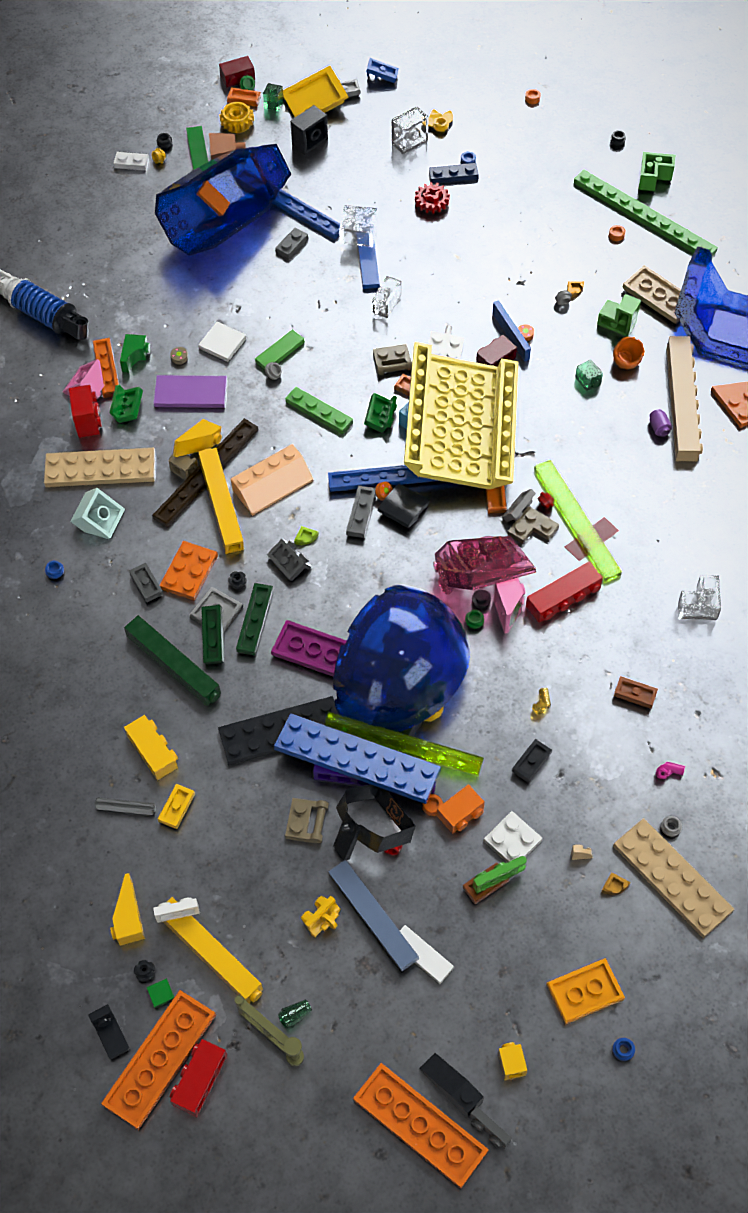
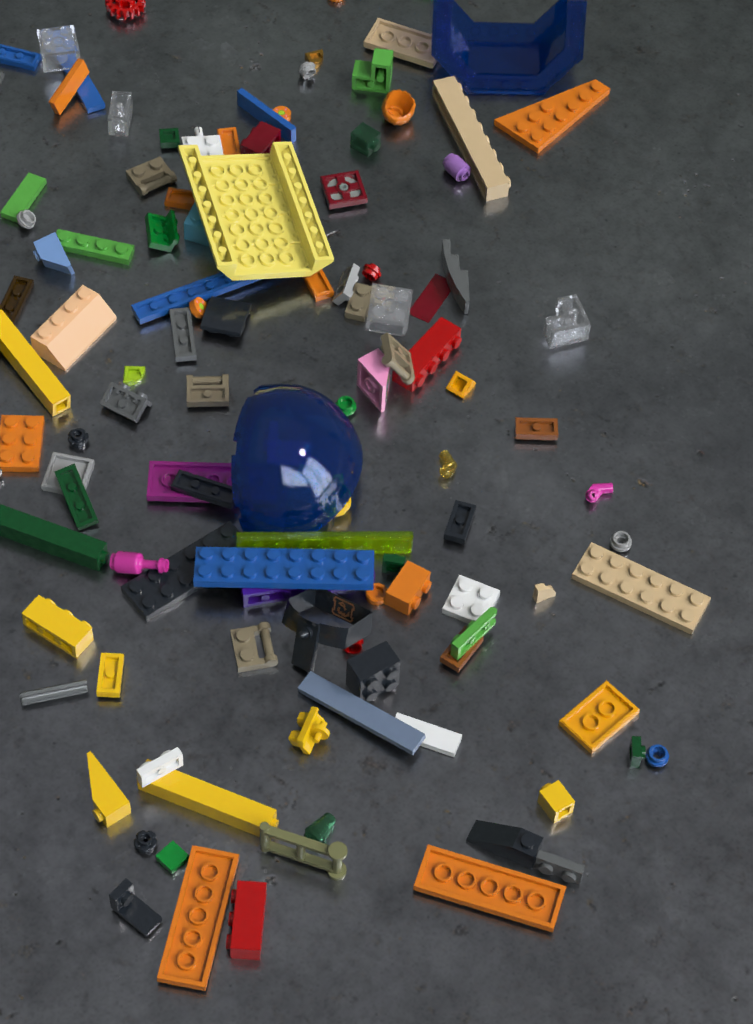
camera: 25 degrees left, 5 degrees down
dark green plate [236,583,273,655] -> none
clear pink hinge [433,536,536,595] -> none
black plate [472,590,491,608] -> none
clear neon green tile [534,459,622,582] -> none
pearl gold tile [601,872,630,895] -> none
none -> medium blue slope [33,232,75,275]
none -> orange tile [49,58,89,115]
none -> dark pink piece [110,551,169,575]
none -> dark green plate [159,128,180,149]
none -> black tile [171,469,240,510]
none -> dark tan plate [186,374,229,407]
none -> orange tile [217,127,241,155]
none -> dark red piece [320,170,368,210]
none -> black brick [346,641,401,702]
none -> clear brick [365,283,413,337]
none -> dark tan plate [381,332,415,385]
none -> dark green plate [382,553,406,575]
none -> dark grey slope [441,239,470,314]
none -> light orange slope [446,371,476,399]
none -> dark green plate [629,736,646,768]

